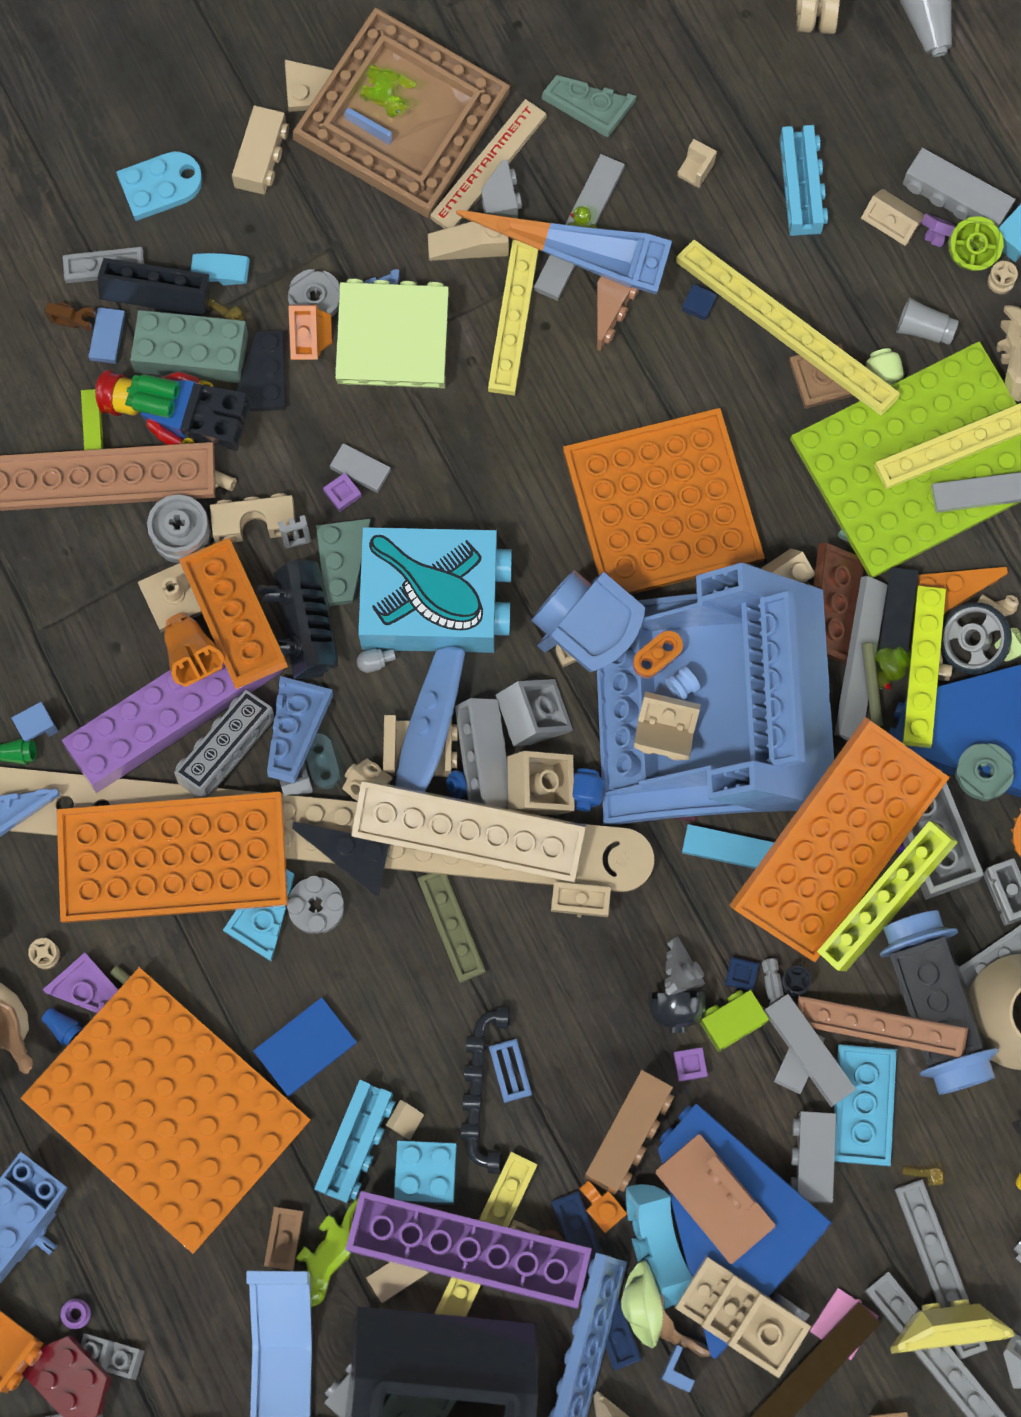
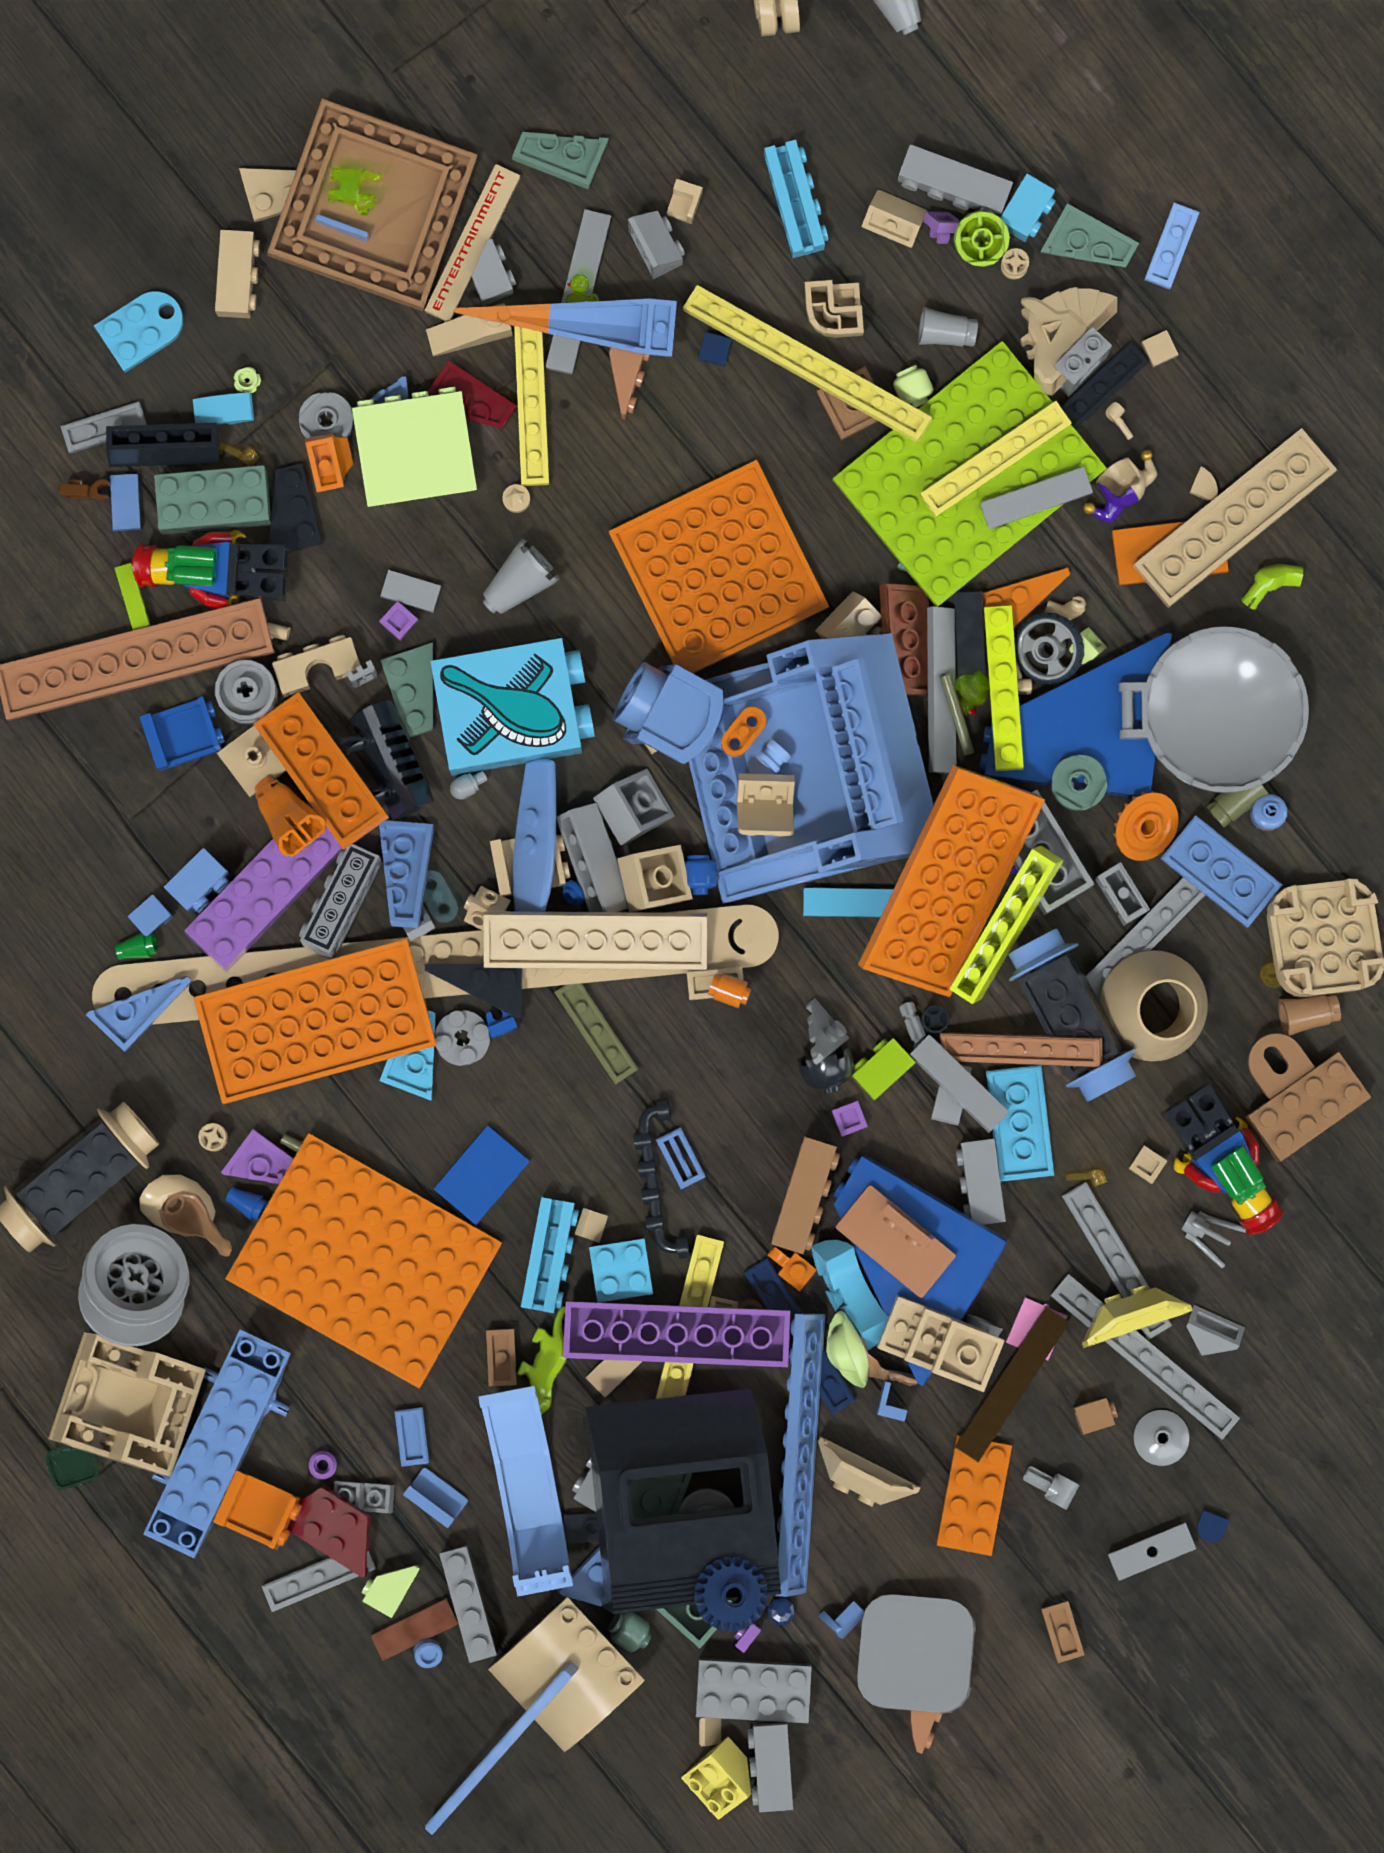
camera: 15 degrees left, 10 degrees up
dark blue tile [724,957,759,992] -> none
none -> blue panel [140,696,225,772]
none -> medium blue brick [164,848,232,915]
none -> yellowish green plate [234,367,261,393]
none -> medium blue tile [395,1407,430,1467]
none -> medium blue panel [403,1468,468,1528]
none -> dark red wing [428,360,518,429]
none -> light grey cone [483,539,559,614]
none -> blue tile [486,1010,518,1039]
none -> tan tile [503,484,530,513]
none -> light grey slope [628,211,685,279]
none -> orange brick [708,973,751,1008]
none -> tan brick [804,280,864,338]
none -> tan plate [1128,1146,1167,1184]

